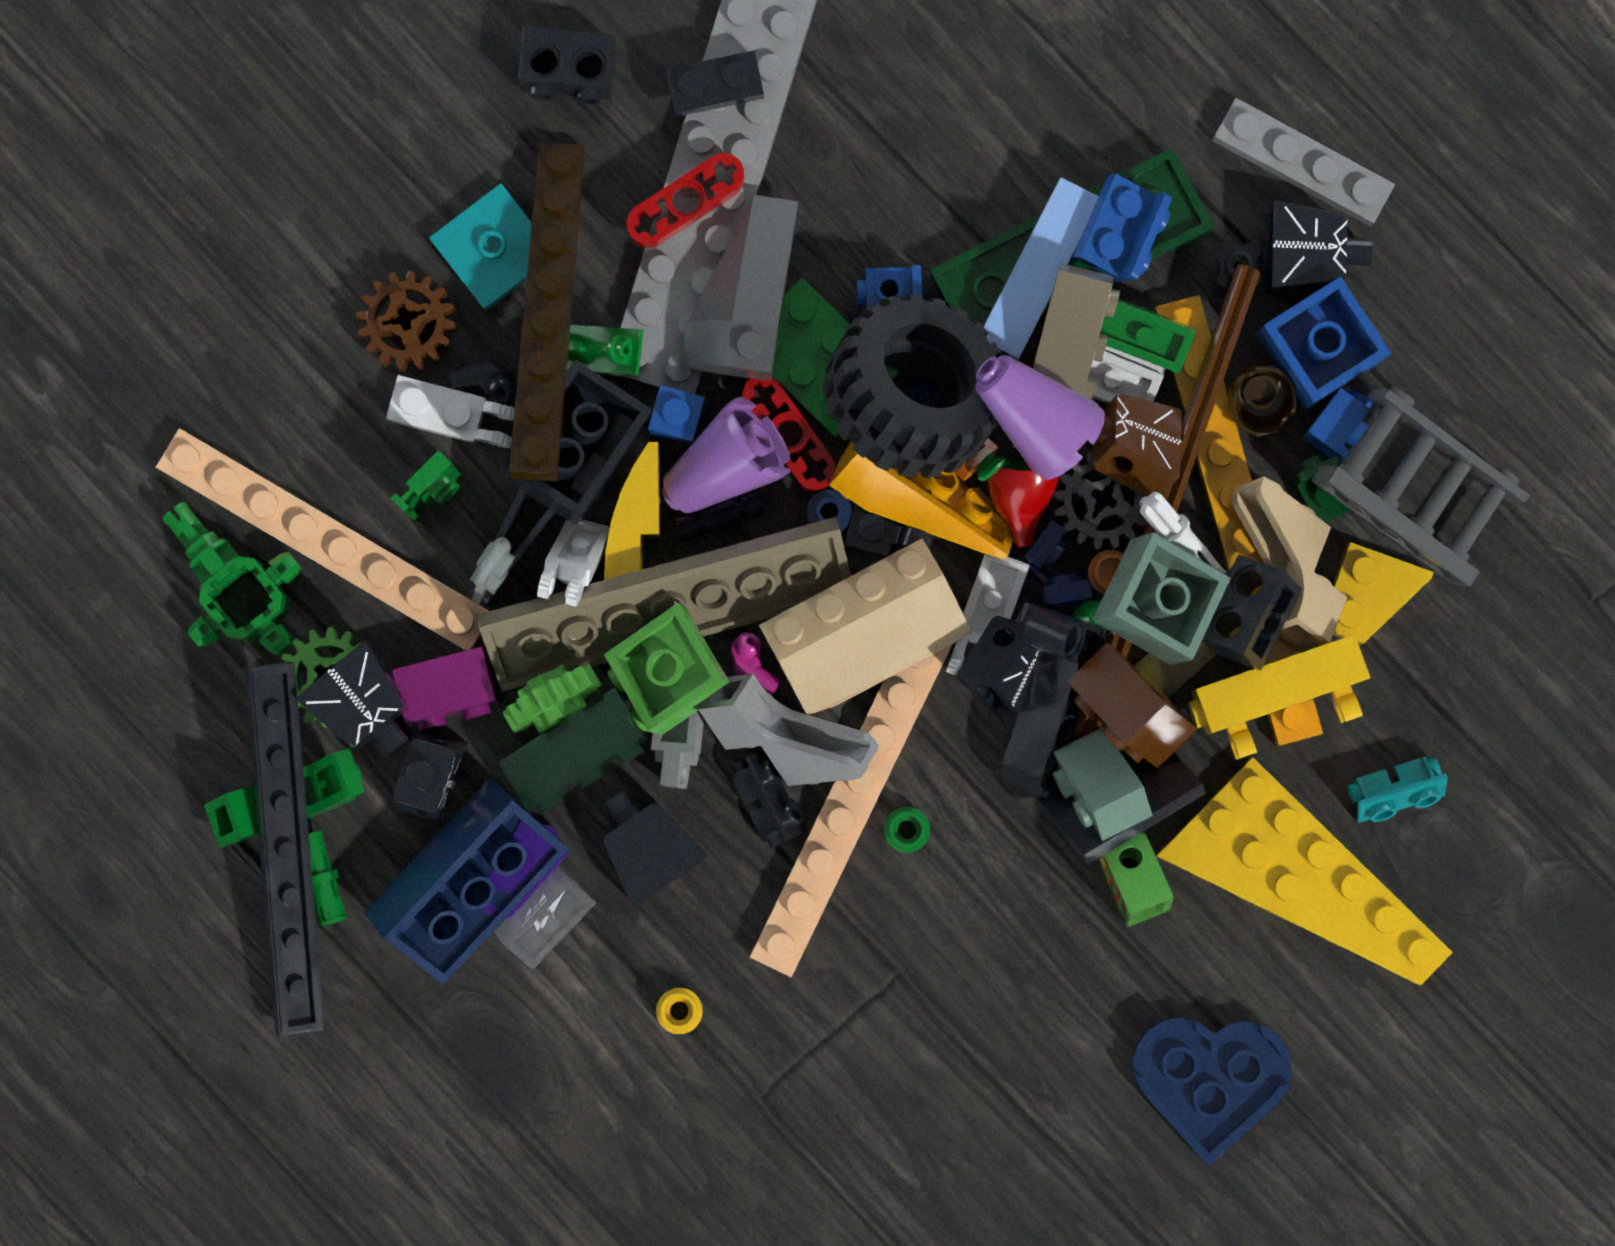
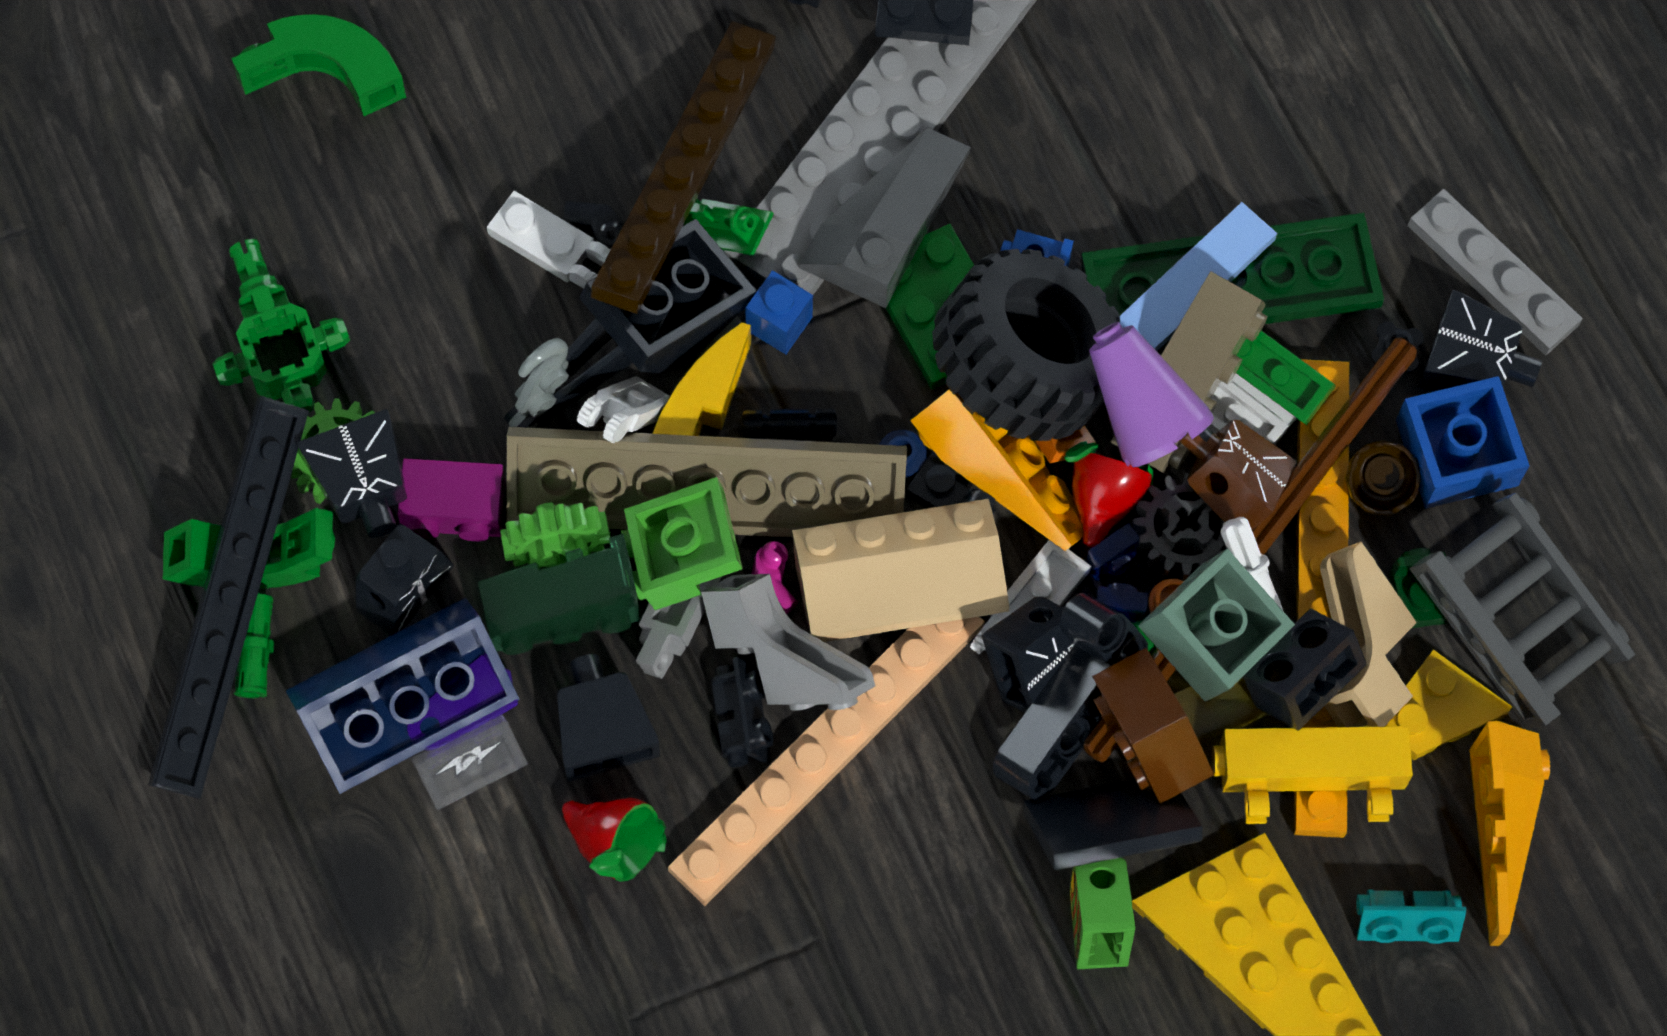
camera: 15 degrees right, 15 degrees down
light nougat plate [156,428,489,650] -> none
reddish brown gear [356,271,457,372] -> none
green plate [391,450,462,522] -> none
teal plate [429,184,532,312] -> none
red beam [627,153,745,248] -> none
yellow plate [656,988,703,1034] -> none
medium lavender cone [662,397,791,514] -> none
red beam [742,377,836,493] -> none
green plate [884,807,930,853] -> none
sand green brick [1053,727,1153,841] -> none
blue bracket [1073,173,1172,281] -> none
blue brick [1301,388,1372,461] -> none
none -> green arch [231,14,406,117]
none -> hat [562,797,667,882]
none -> light orange wedge [1469,721,1550,946]

